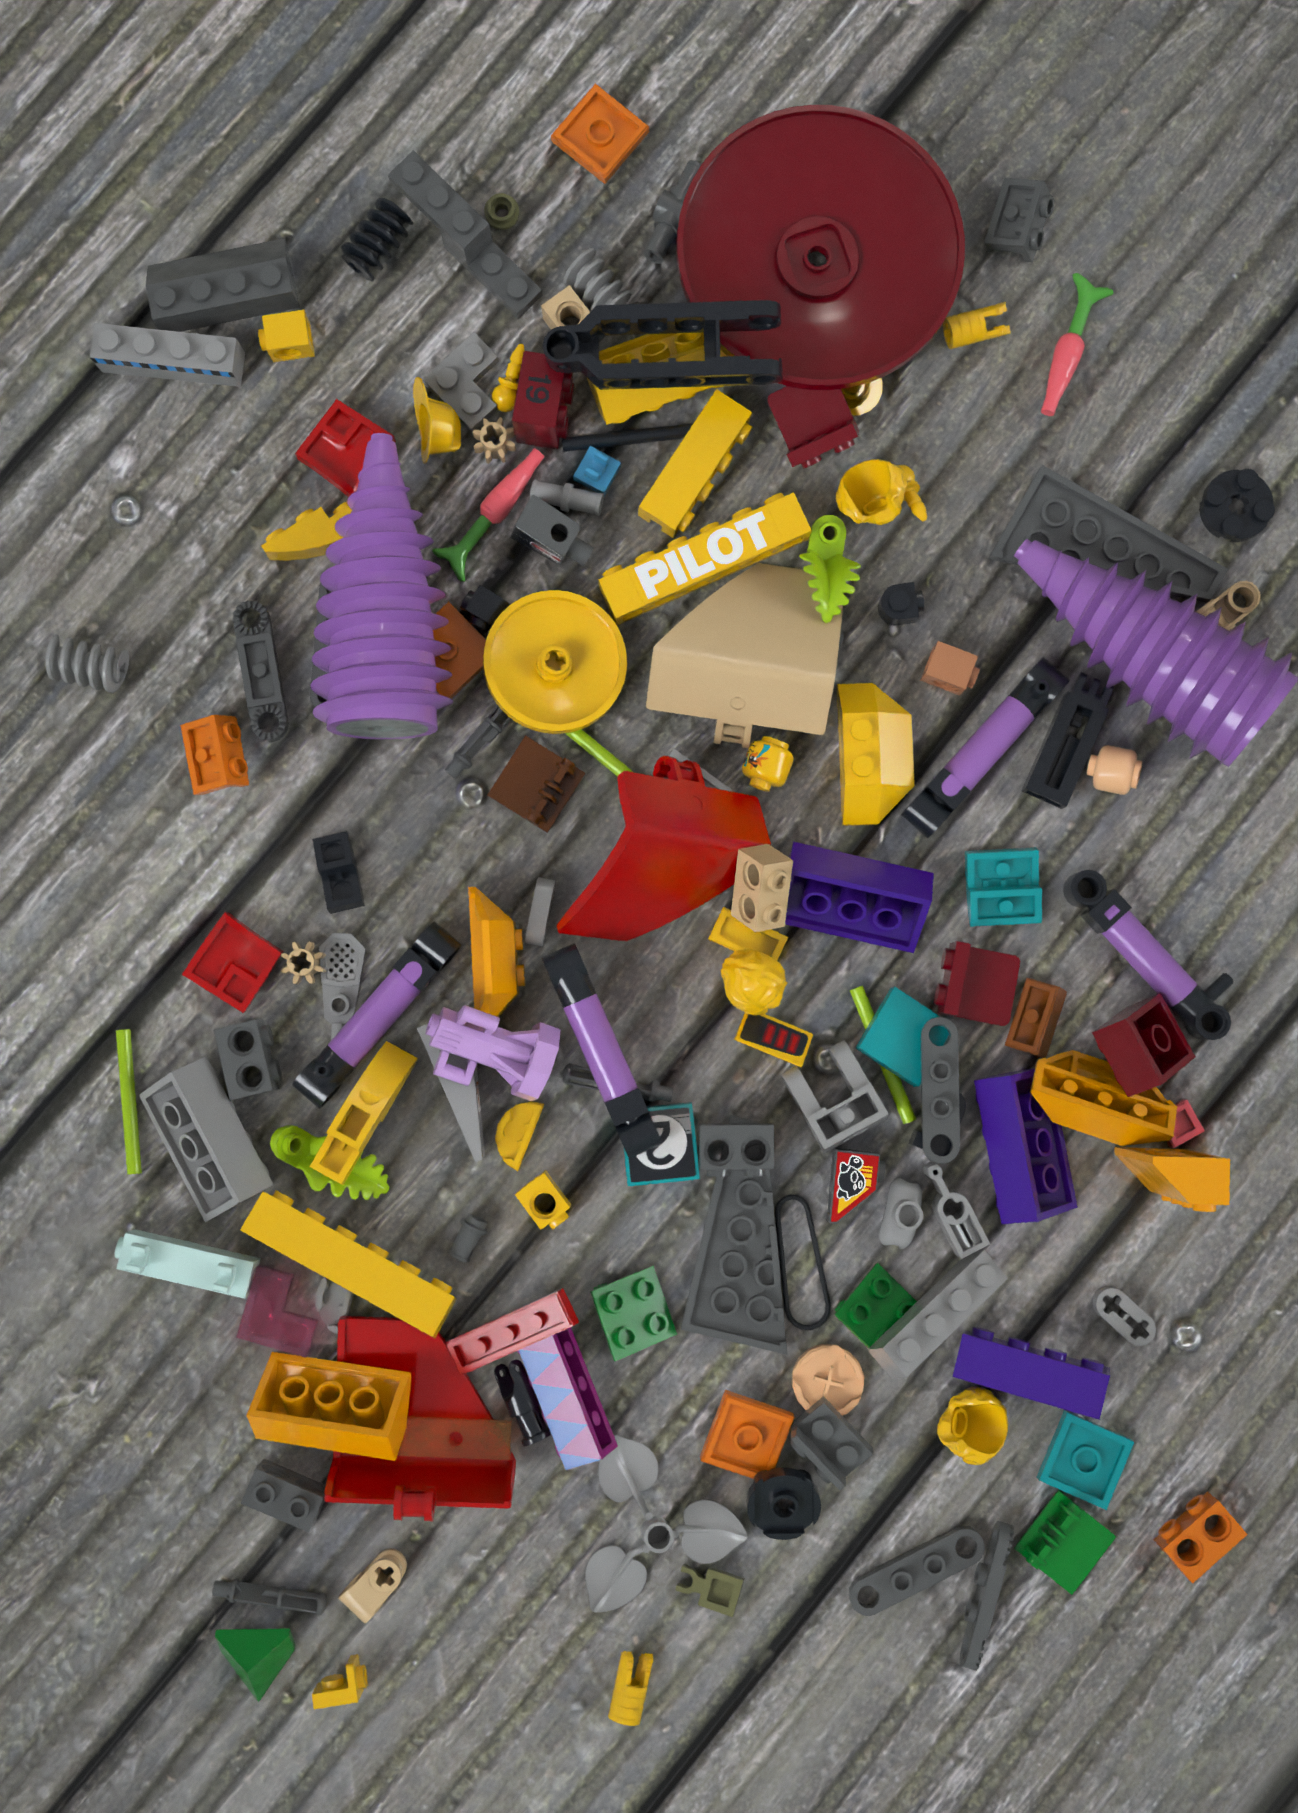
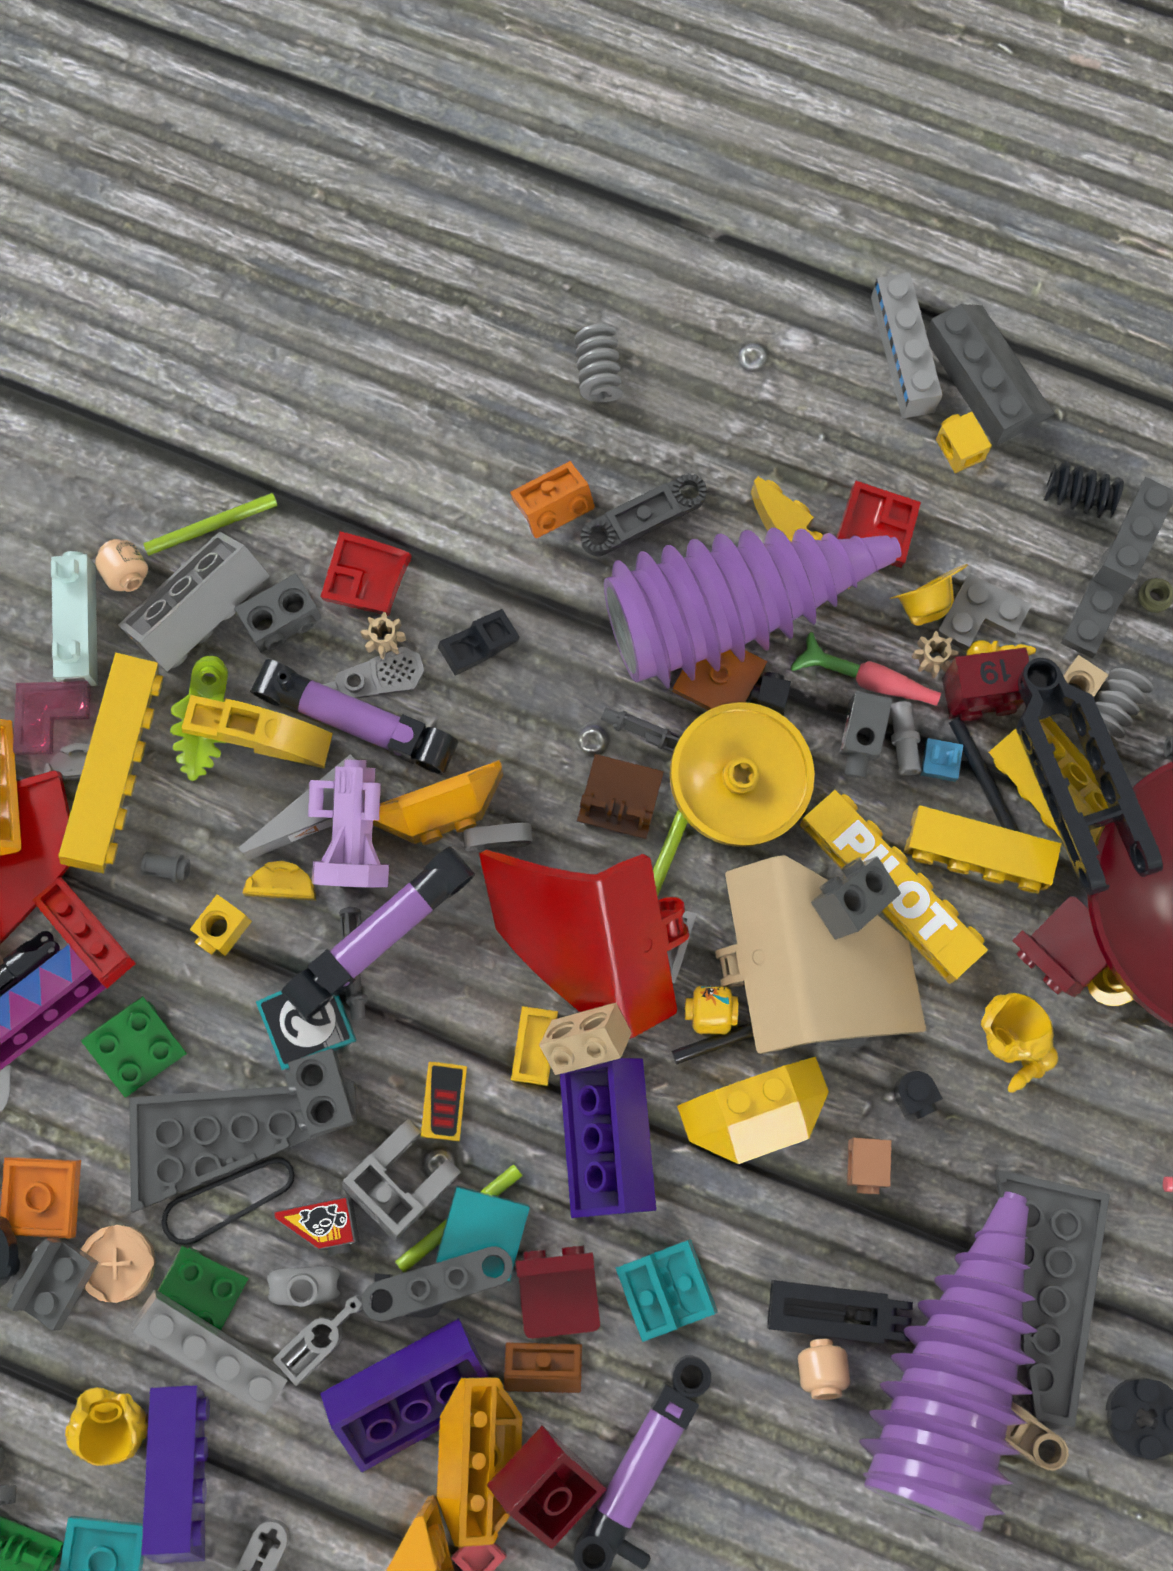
camera: 75 degrees right, 10 degrees down
yellow hair [720,949,787,1016] -> none
lime plant [799,515,861,623] -> none
piece [901,657,1070,838] -> none
none -> light nougat head [95,539,148,592]
none -> black bar [671,1022,754,1065]
none -> dark grey brick [811,856,901,940]

